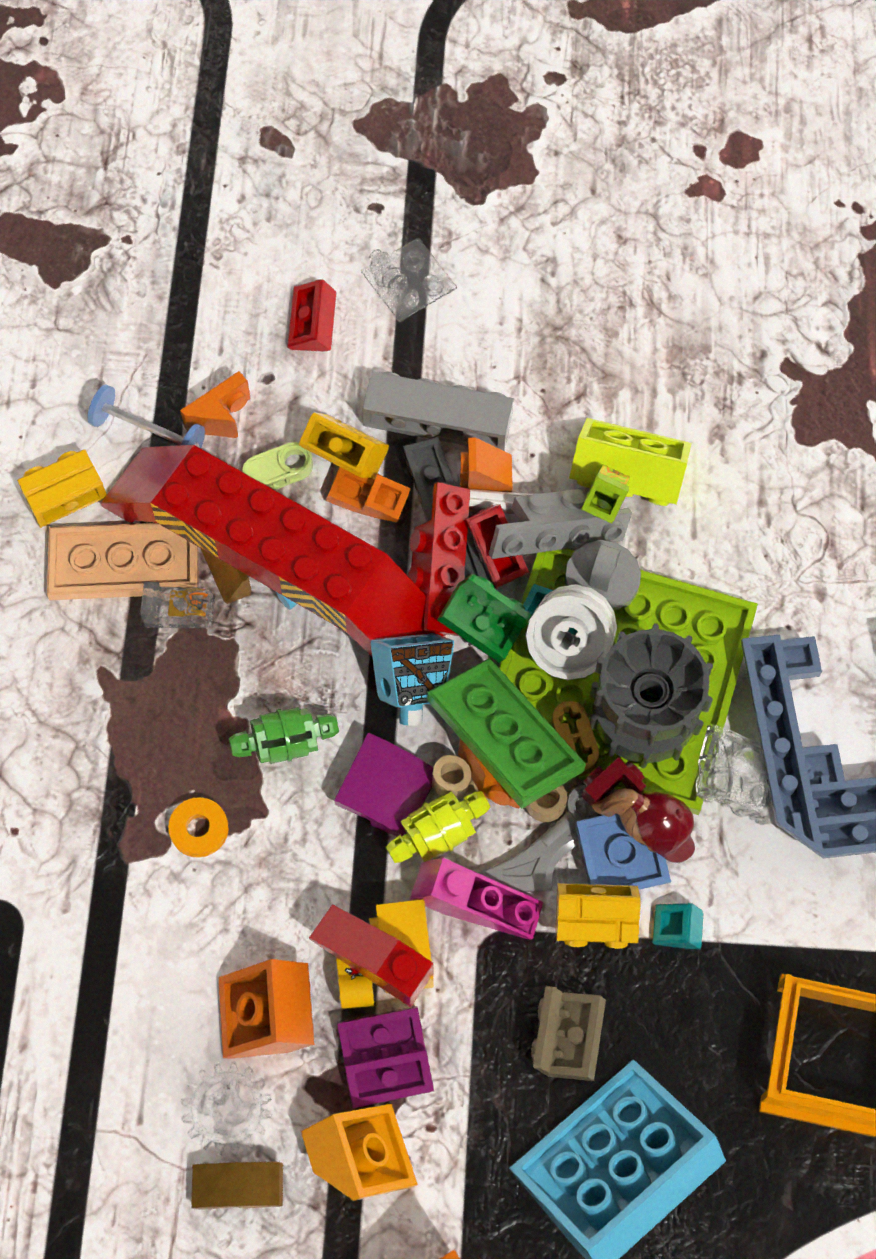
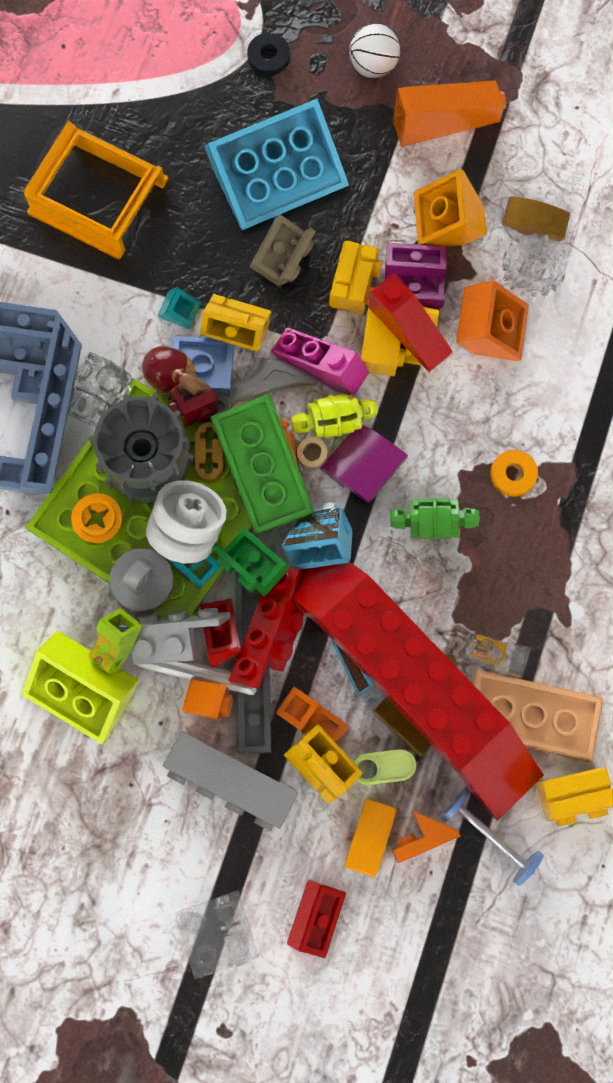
camera: 165 degrees left, 10 degrees up
none -> light orange gear [71,493,123,544]
none -> yellow brick [329,240,383,314]
none -> light orange slope [344,798,397,878]

